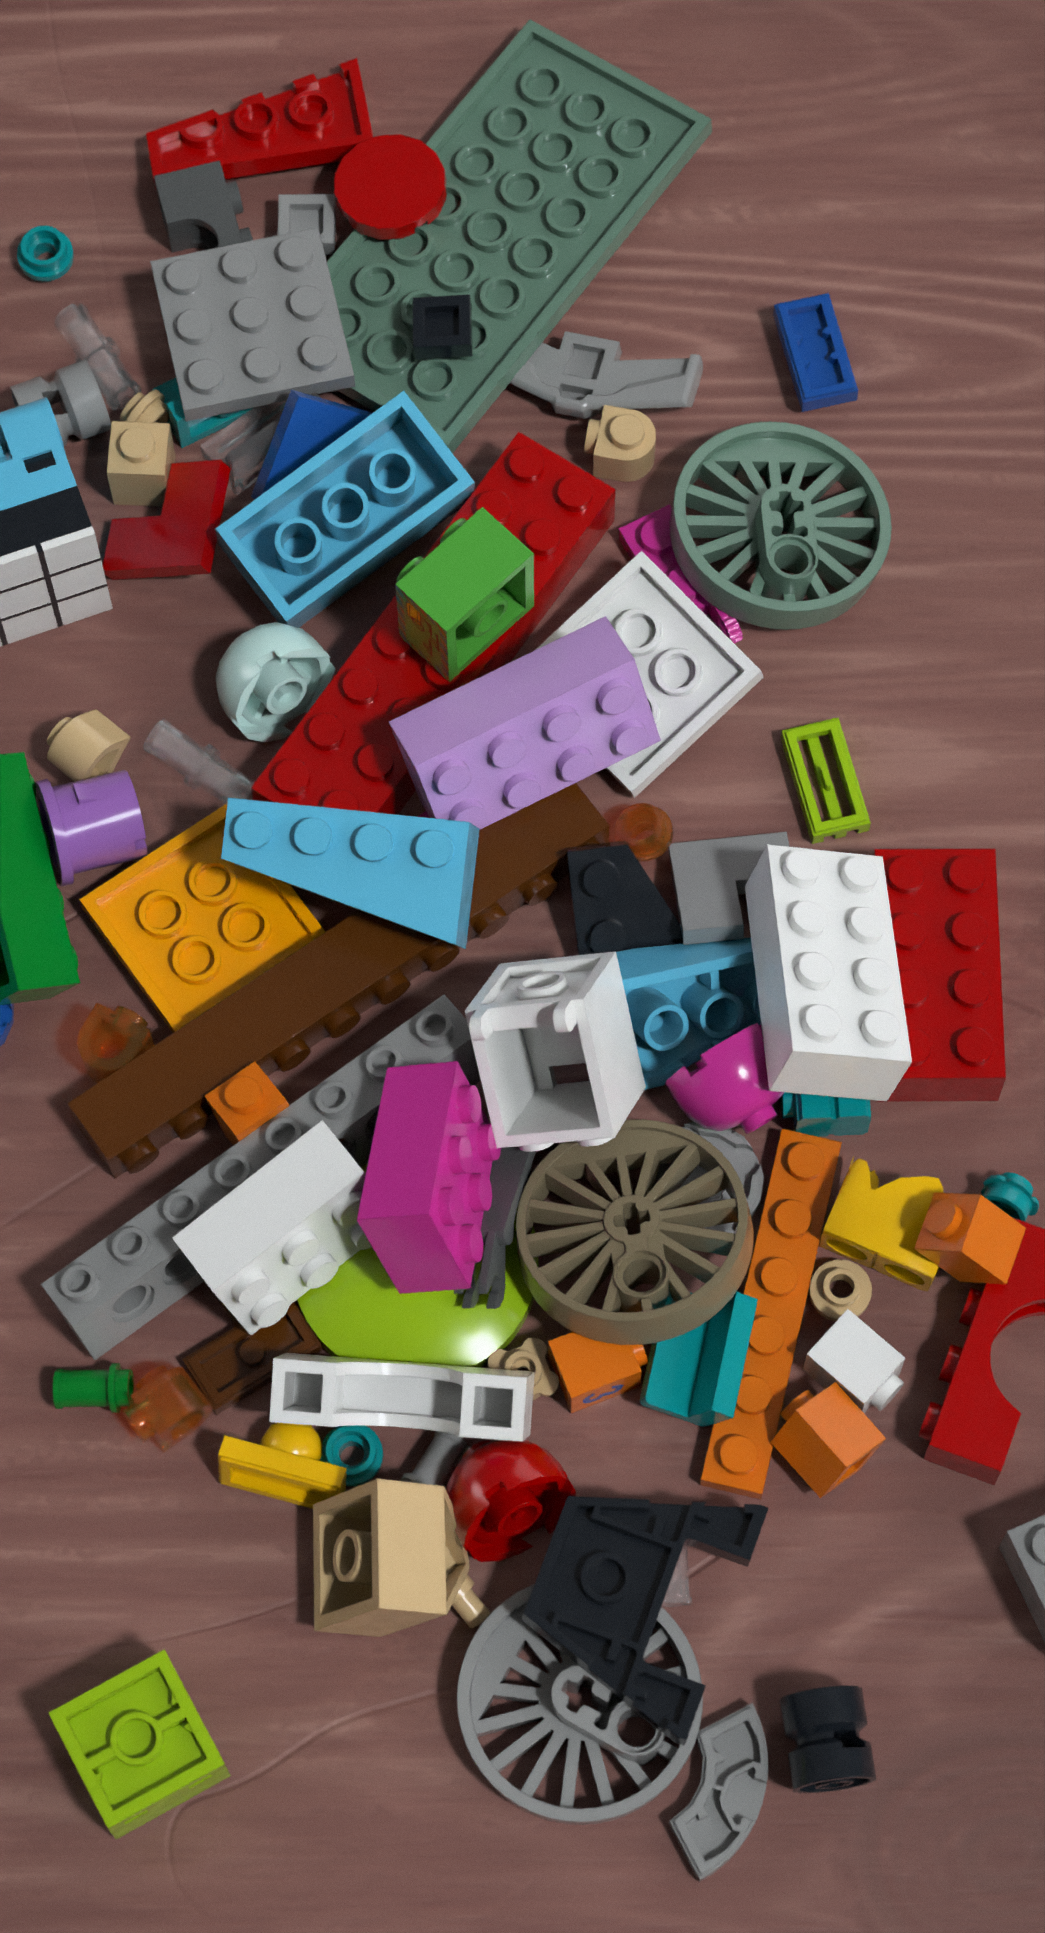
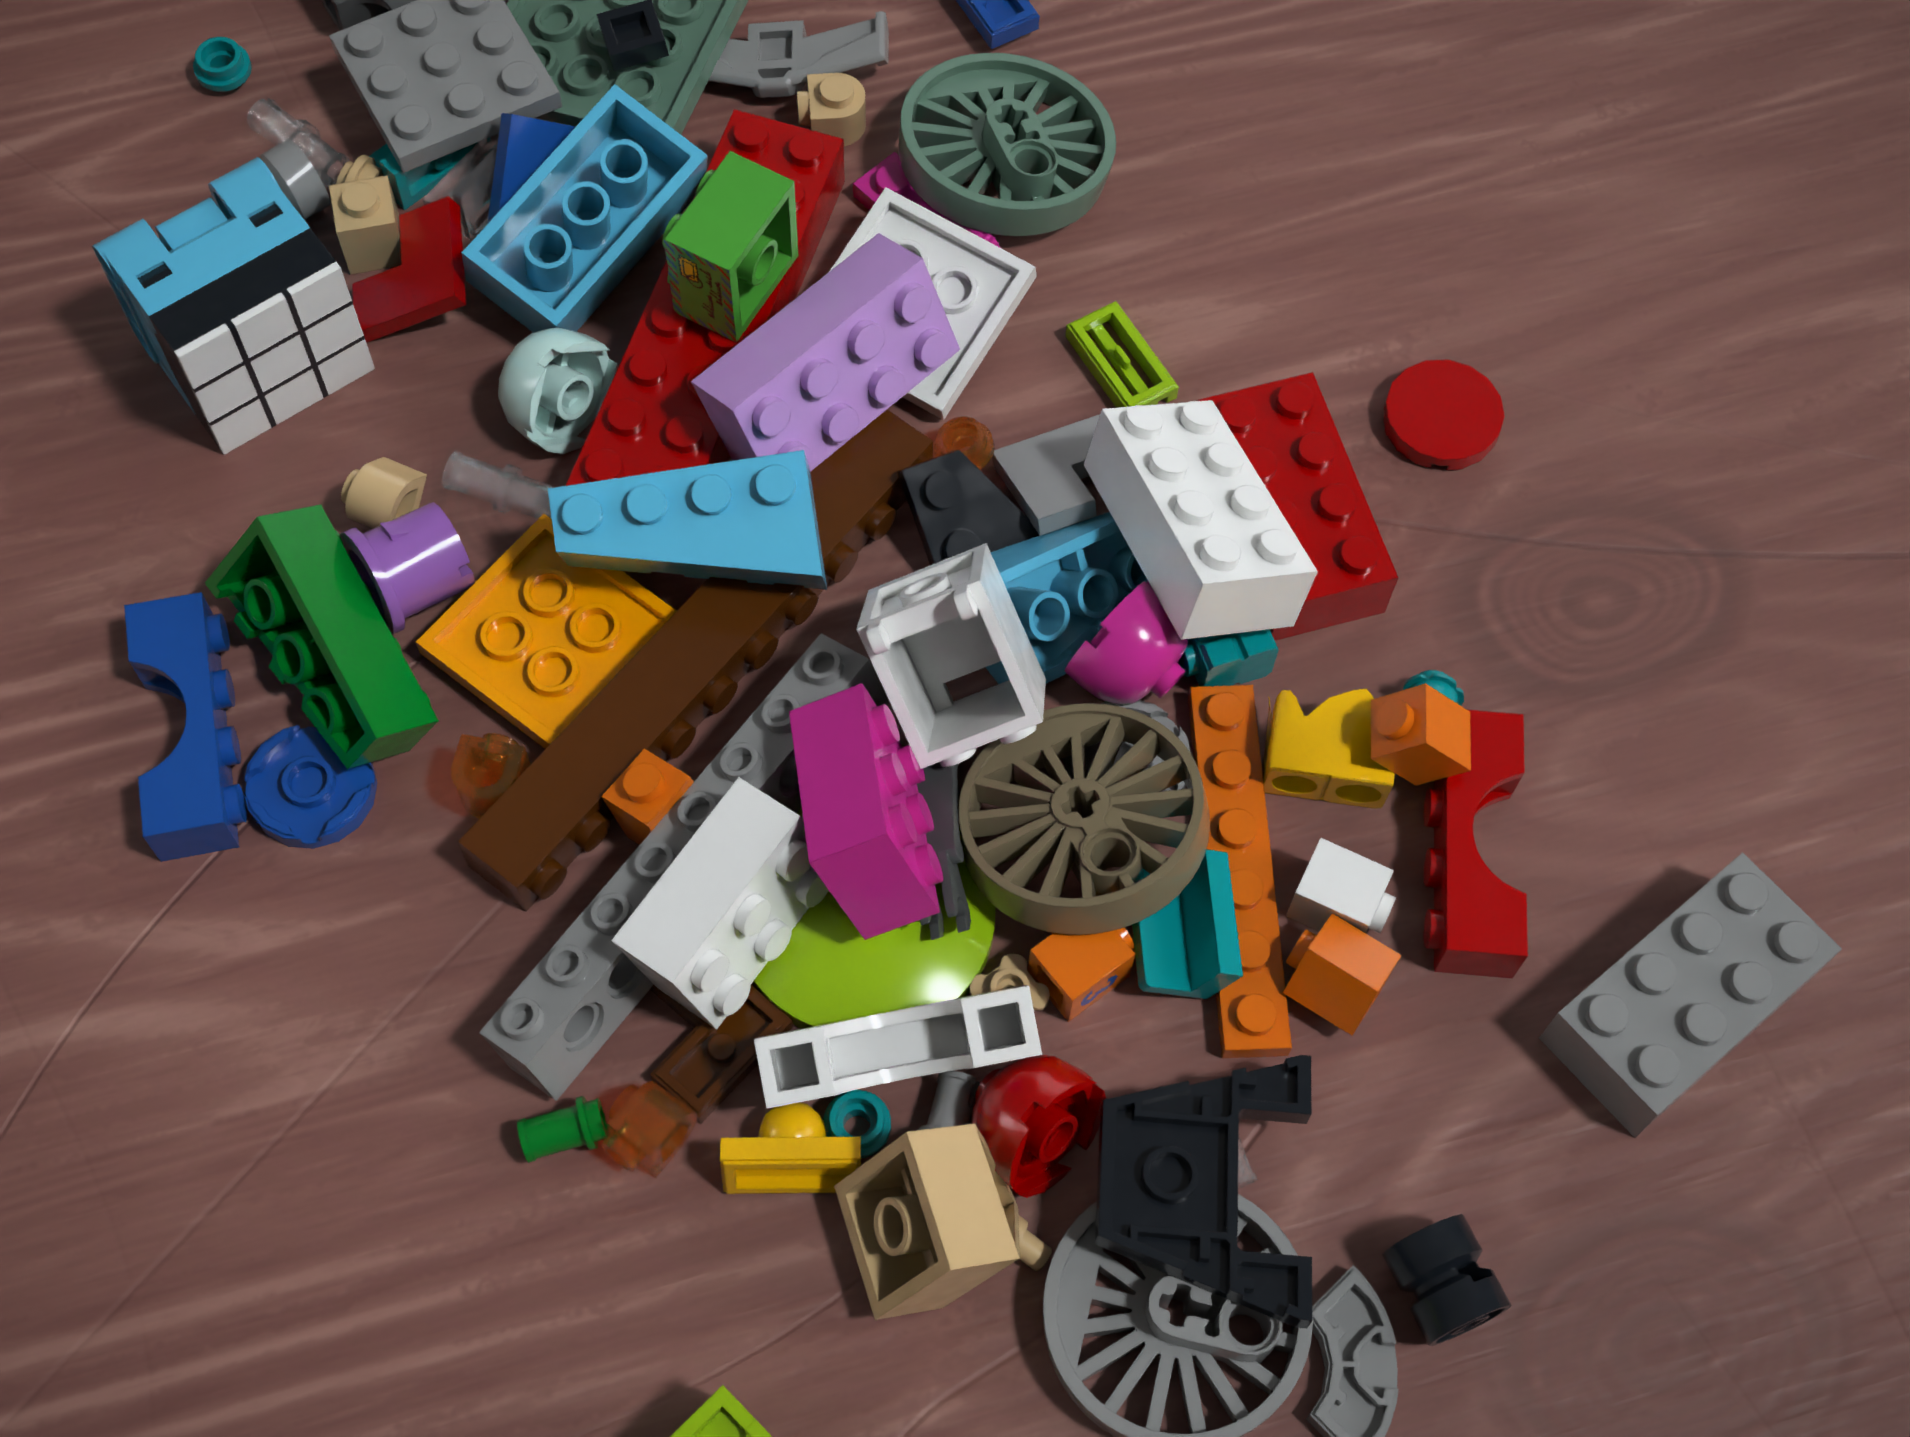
camera: 20 degrees left, 5 degrees down
tan plate [809,1259,872,1321] -> none

